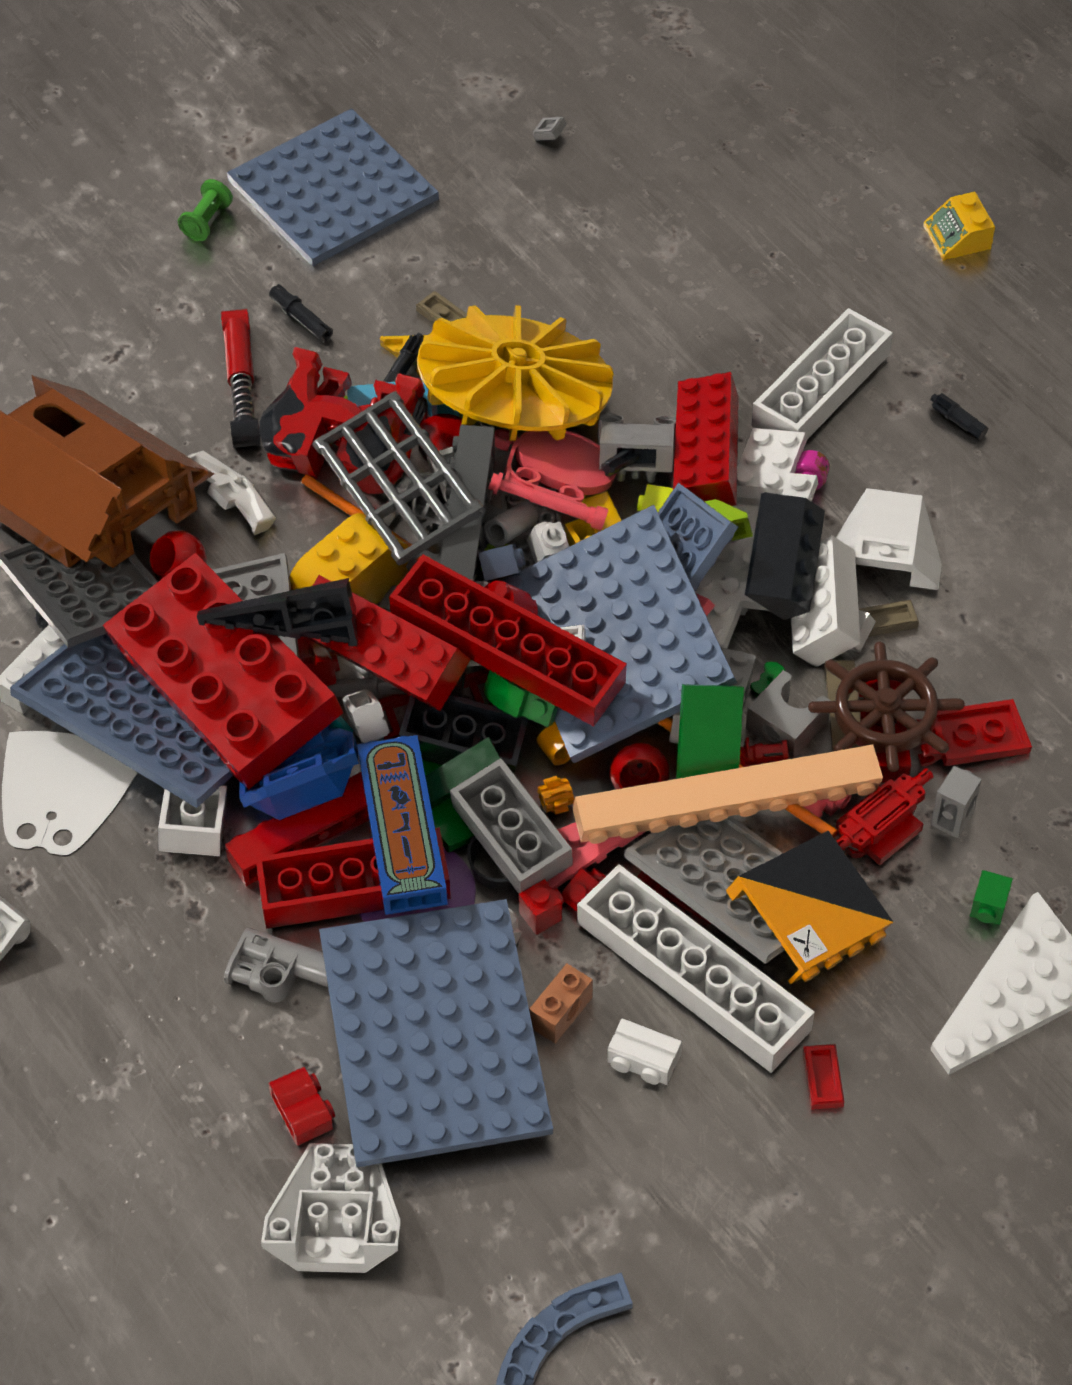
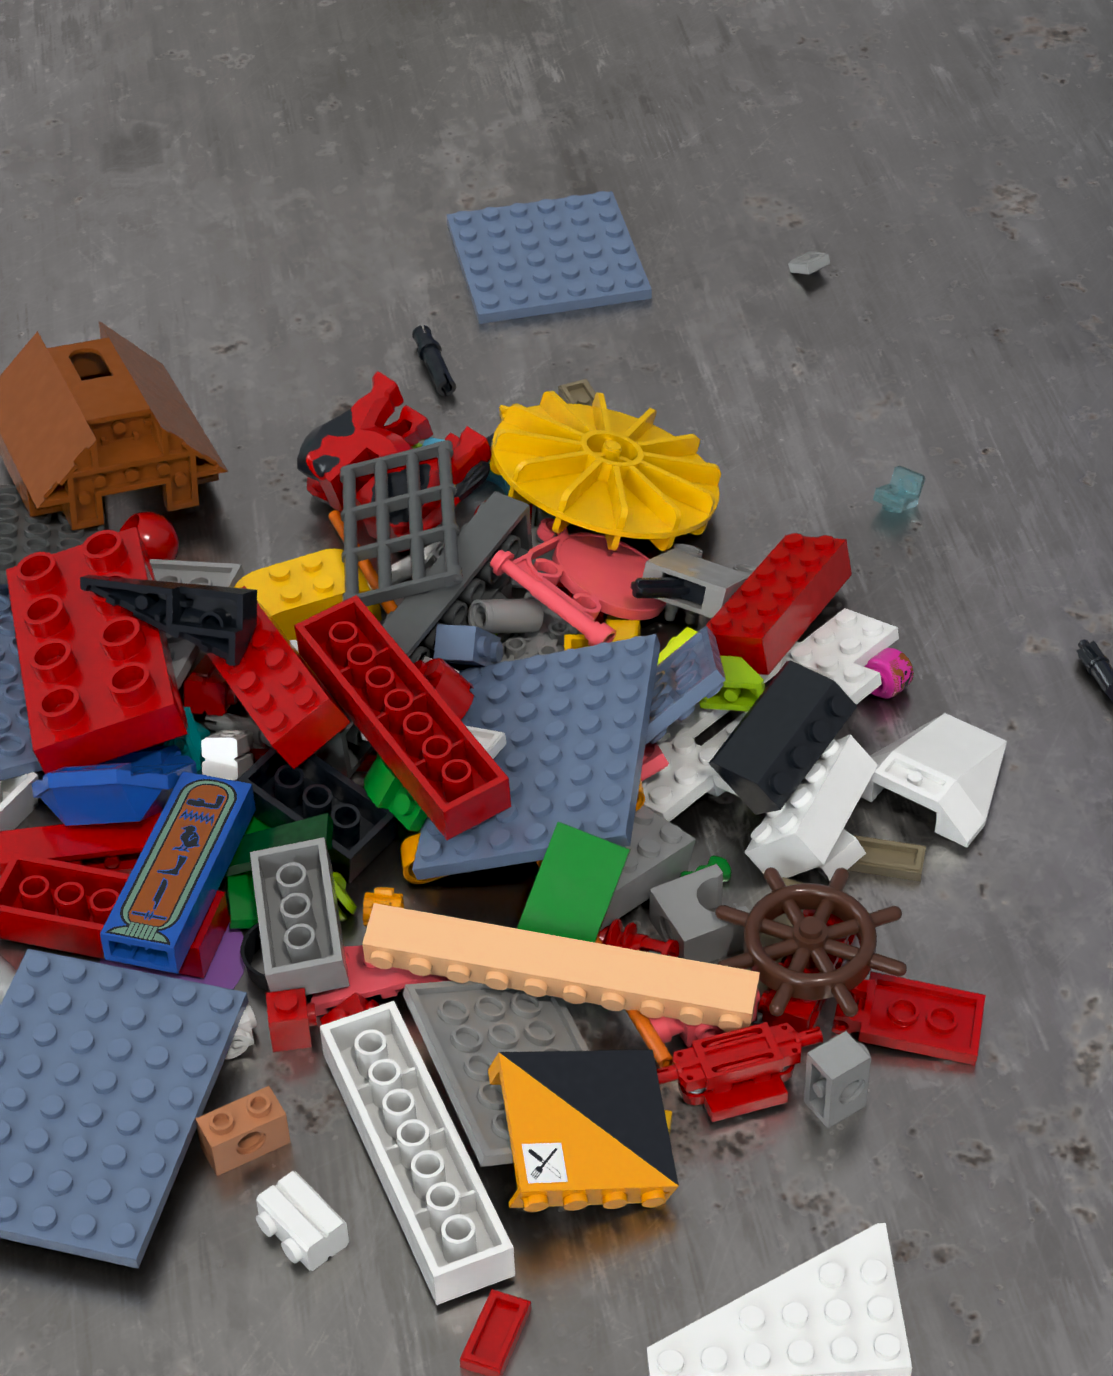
camera: 25 degrees right, 10 degrees down
bright green hose [177,179,233,241] -> none
white plate [187,450,276,535] -> none
piece [221,309,261,448] -> none
white brick [527,522,569,563] -> none
red helmet [610,743,670,790] -> none
white brick [751,308,893,439] -> none
green brick [970,870,1013,925] -> none
none -> clear light blue bracket [873,466,925,513]

